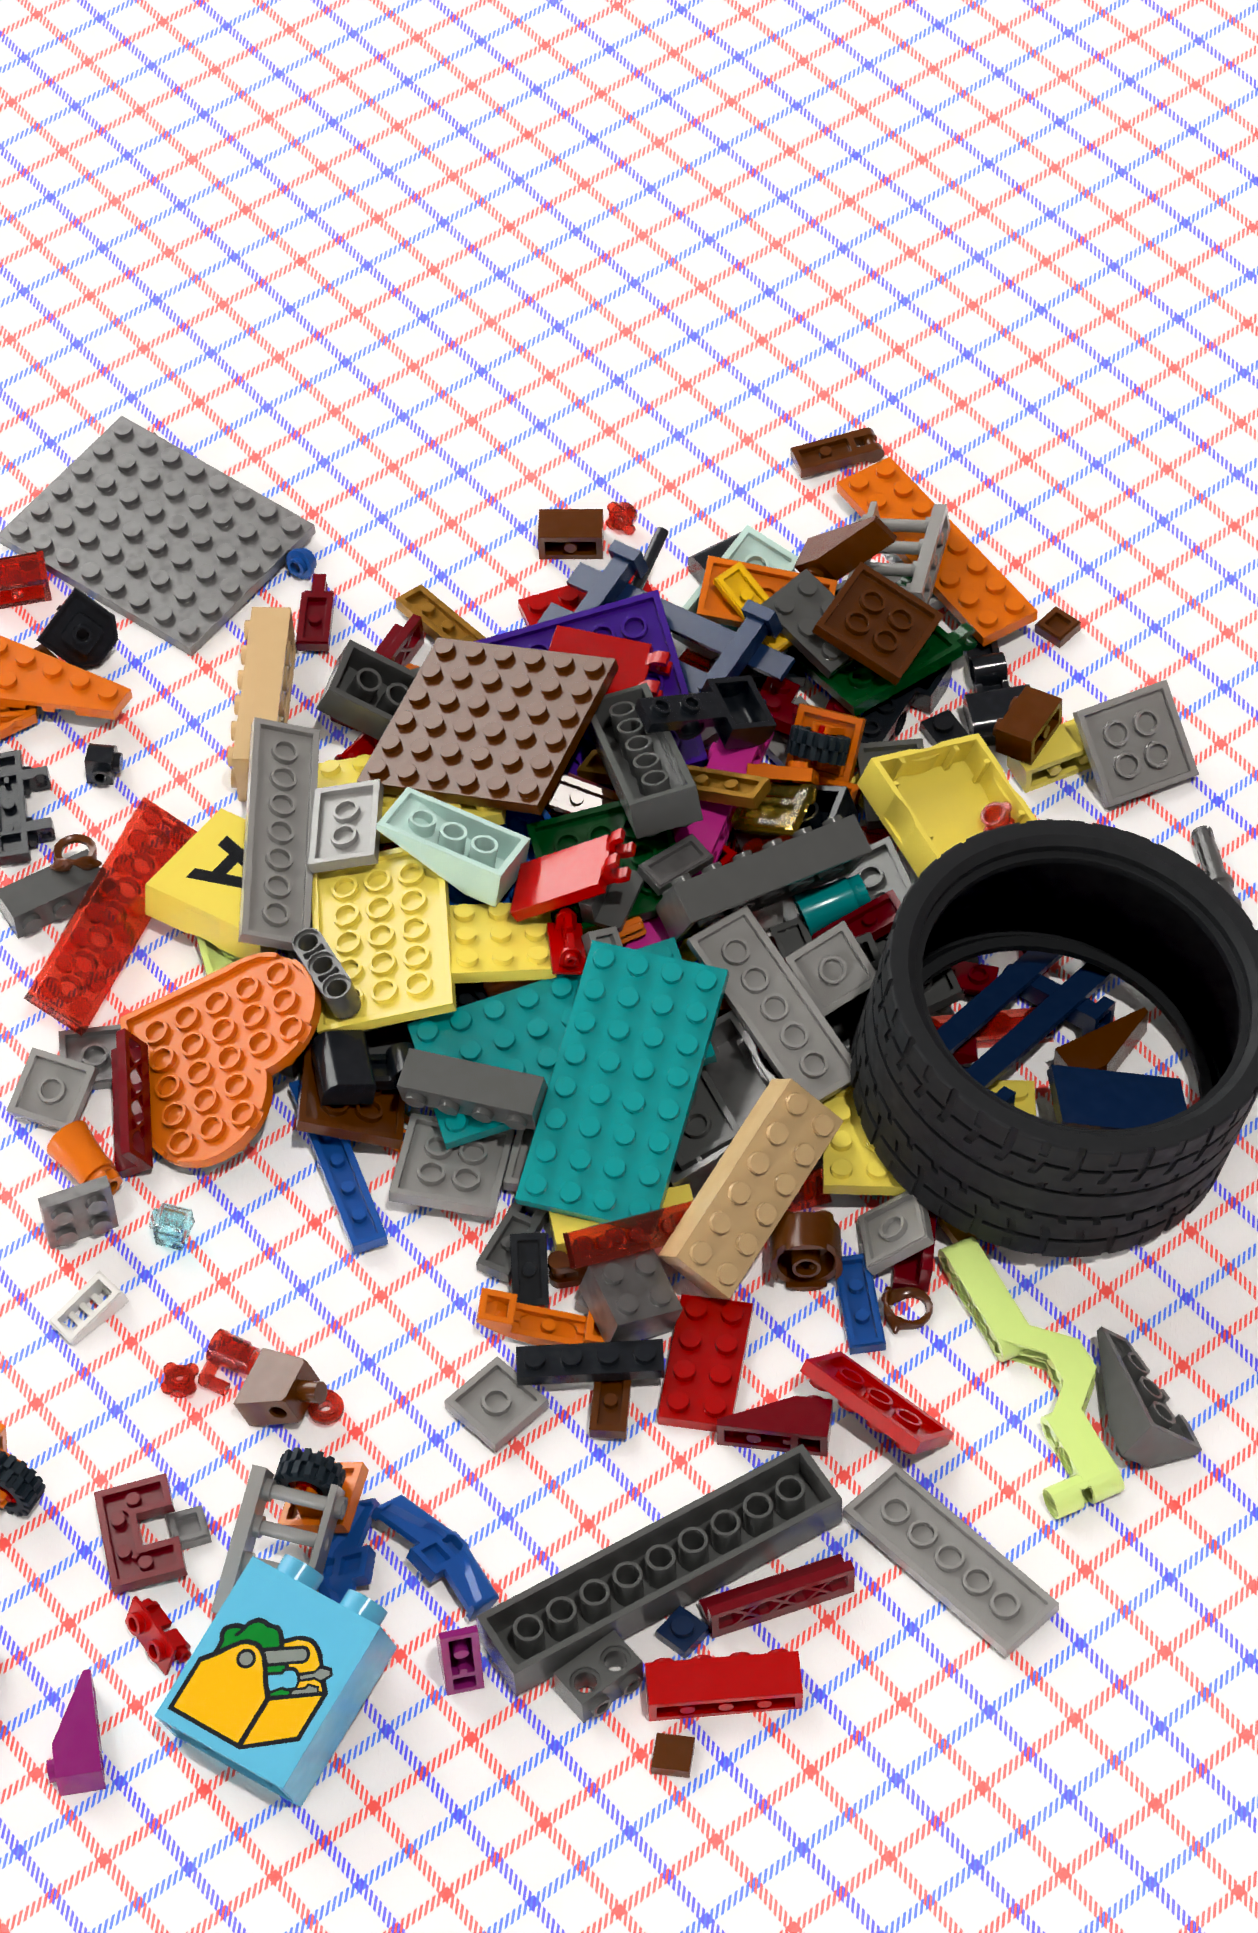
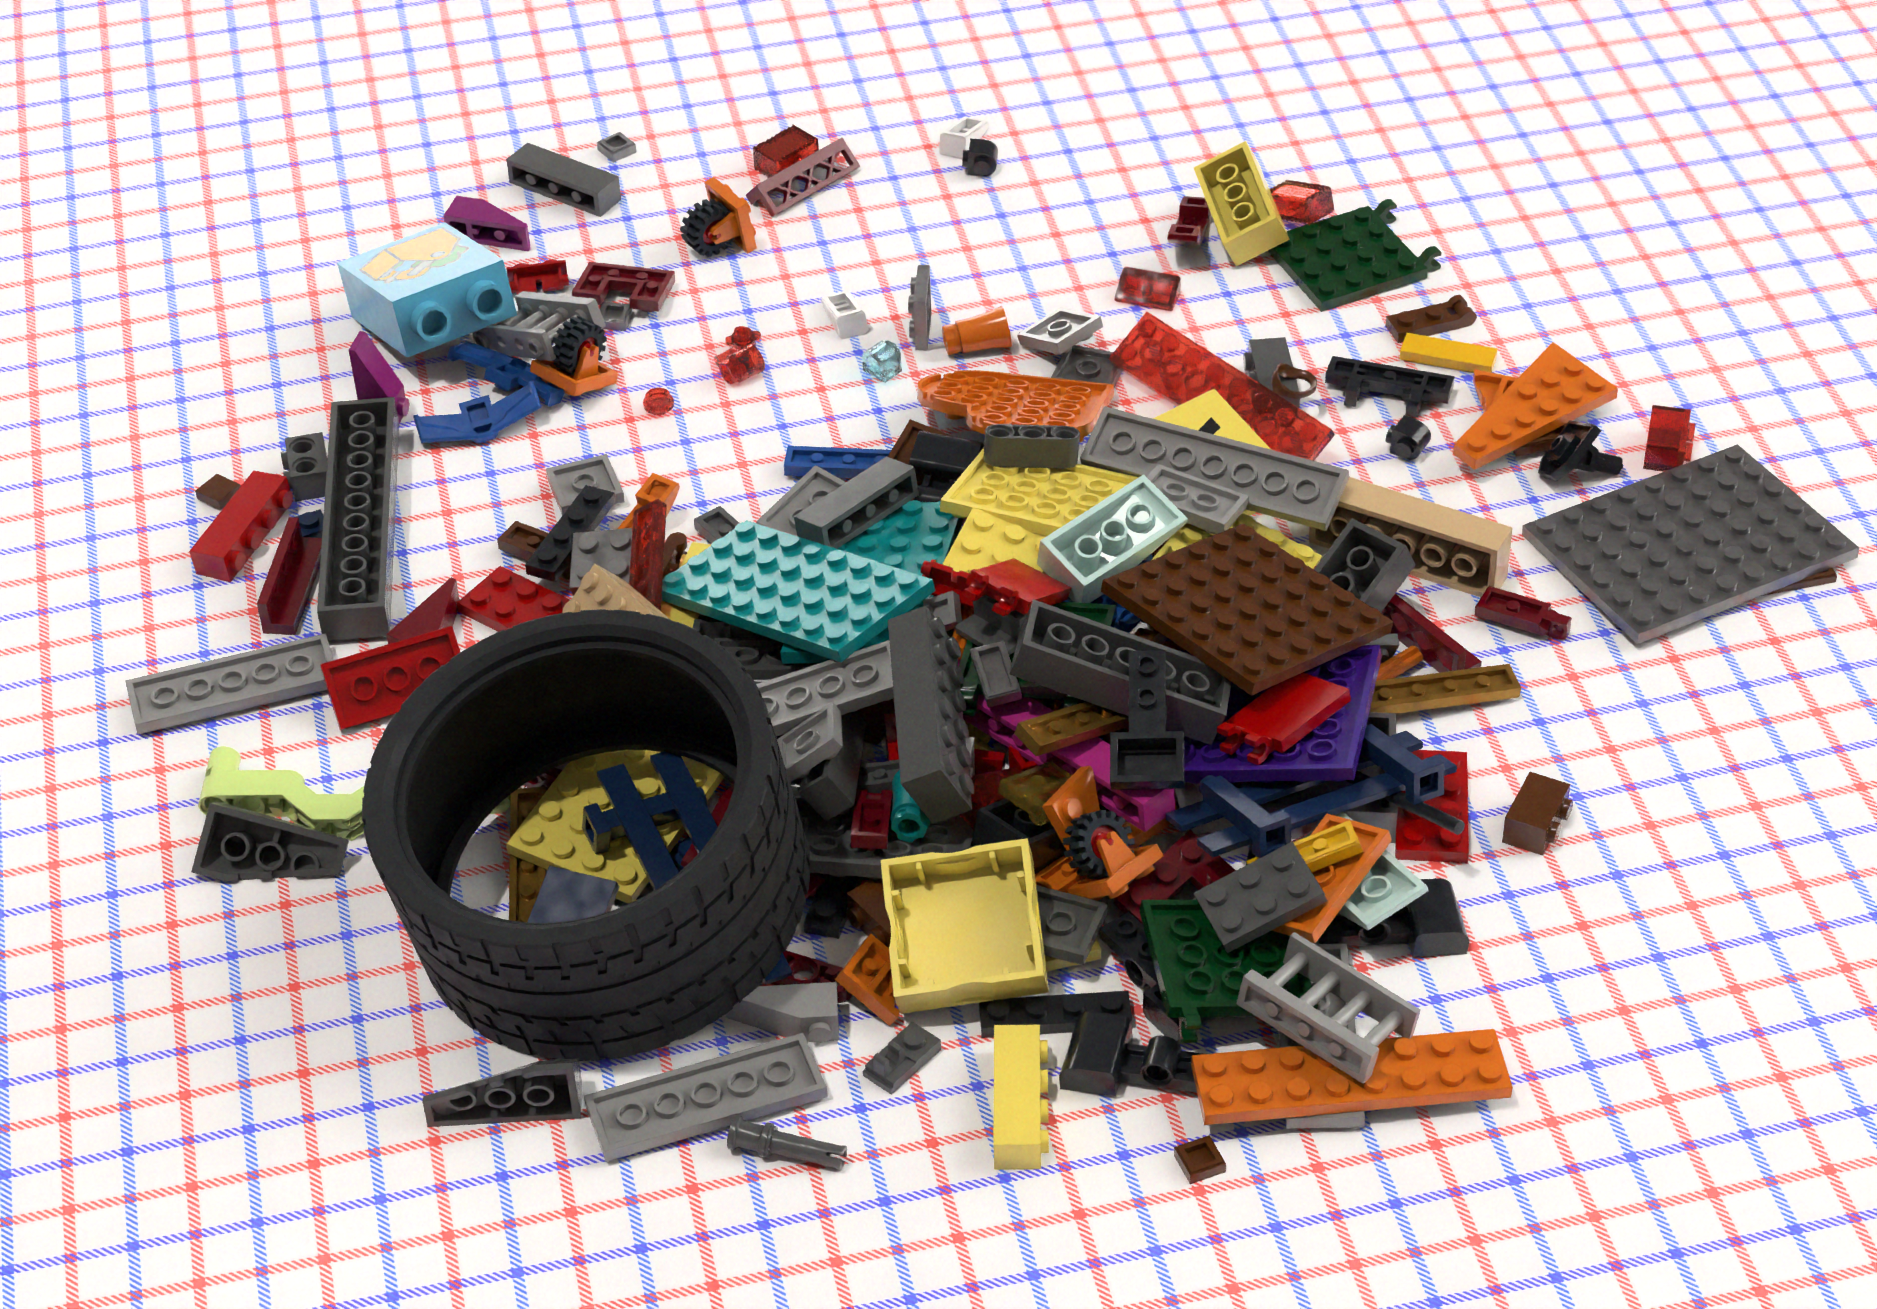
camera: 115 degrees right, 10 degrees down
dark red fence [111,1028,153,1178] -> none
torso [233,1348,328,1426] -> none
blue plate [286,548,317,579] -> none
black plate [510,1232,550,1306] -> none
clear red plate [606,501,638,535] -> none
reddish brown plate [790,427,885,478] -> none
reddish brown slope [794,516,897,580] -> none
reddish brown plate [812,562,944,686] -> none
clear red plate [980,802,1015,832] -> none
reddish brown brick [992,685,1062,765] -> none
light grey plate [1072,679,1199,808] -> none

